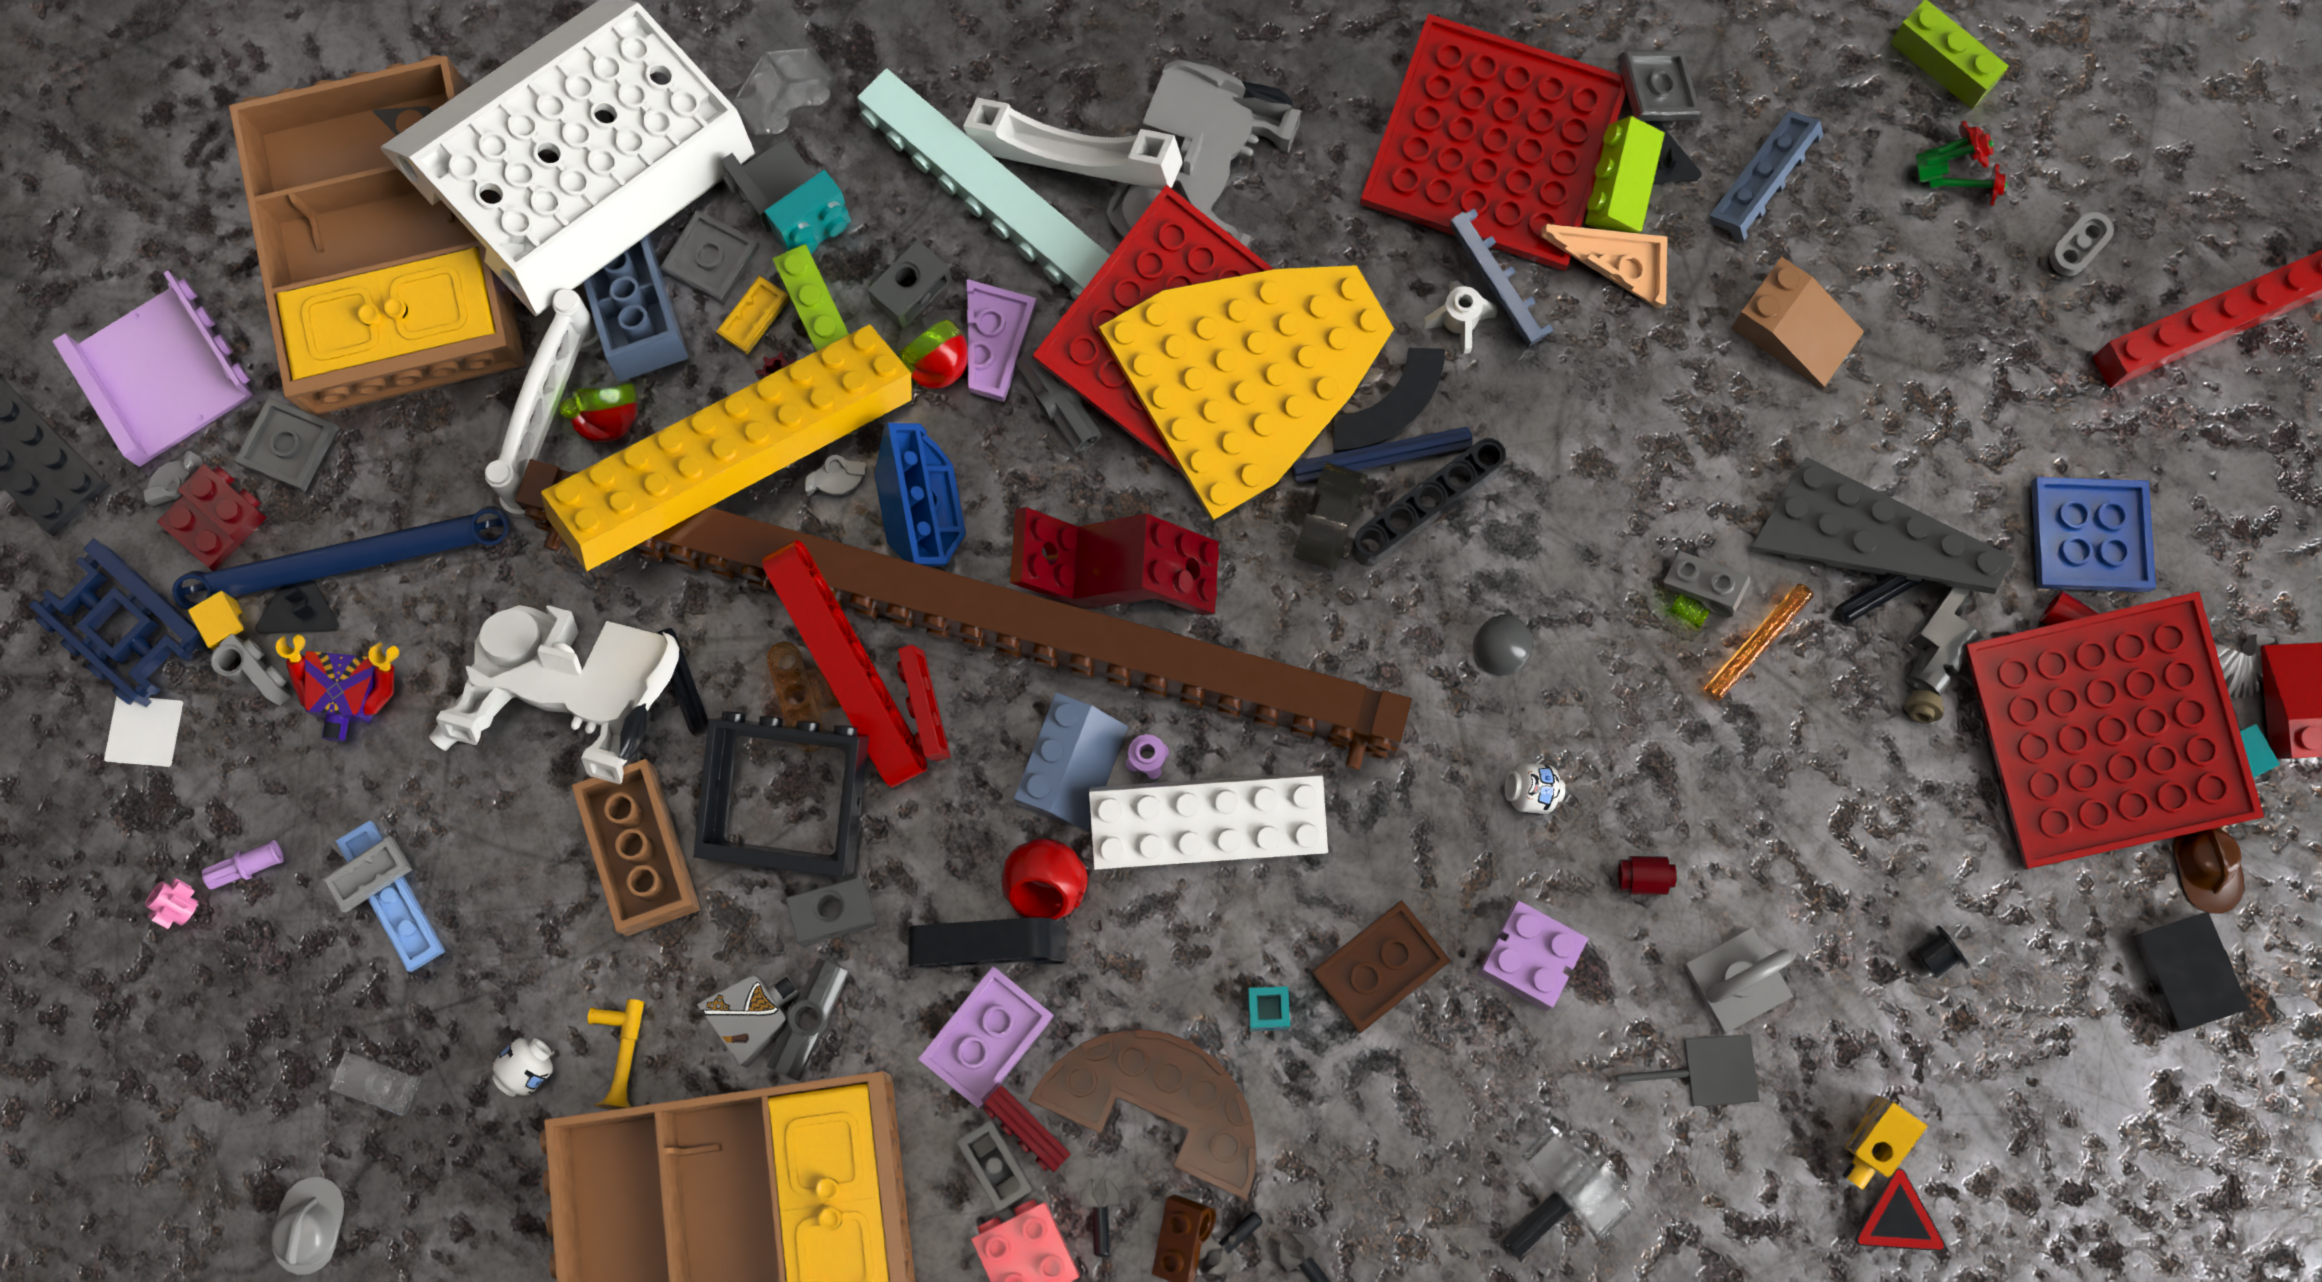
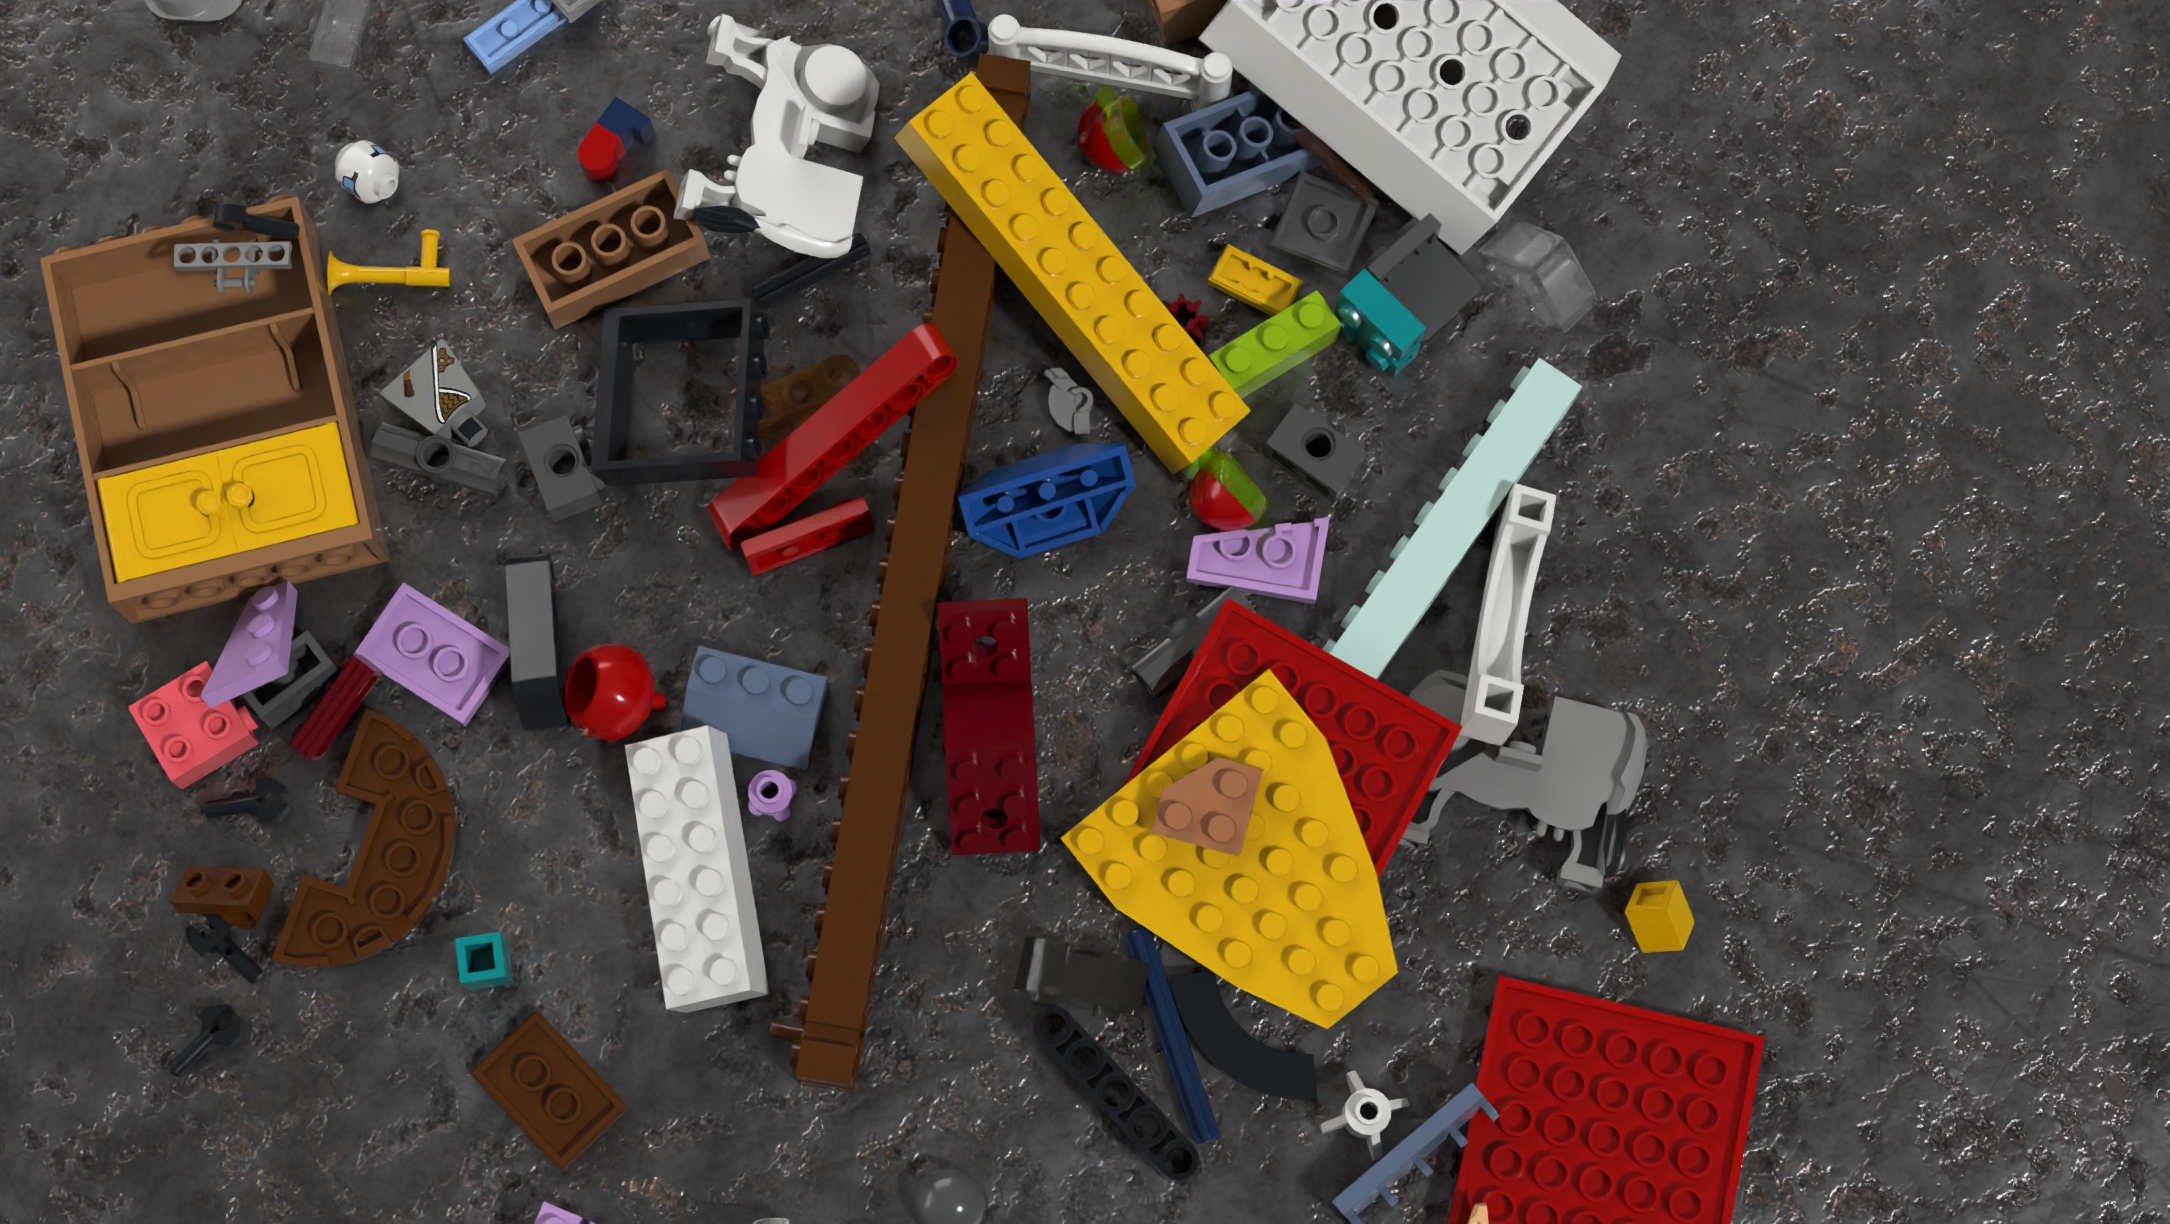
camera: 80 degrees right, 0 degrees up
none -> light grey piece [174,238,292,294]
none -> lavender wing [200,580,298,708]
none -> black bar [213,204,300,240]
none -> leg [578,96,654,183]
none -> nougat plate [1151,757,1264,857]
none -> reddish brown piece [1288,122,1380,208]
none -> yellow panel [1625,880,1694,953]

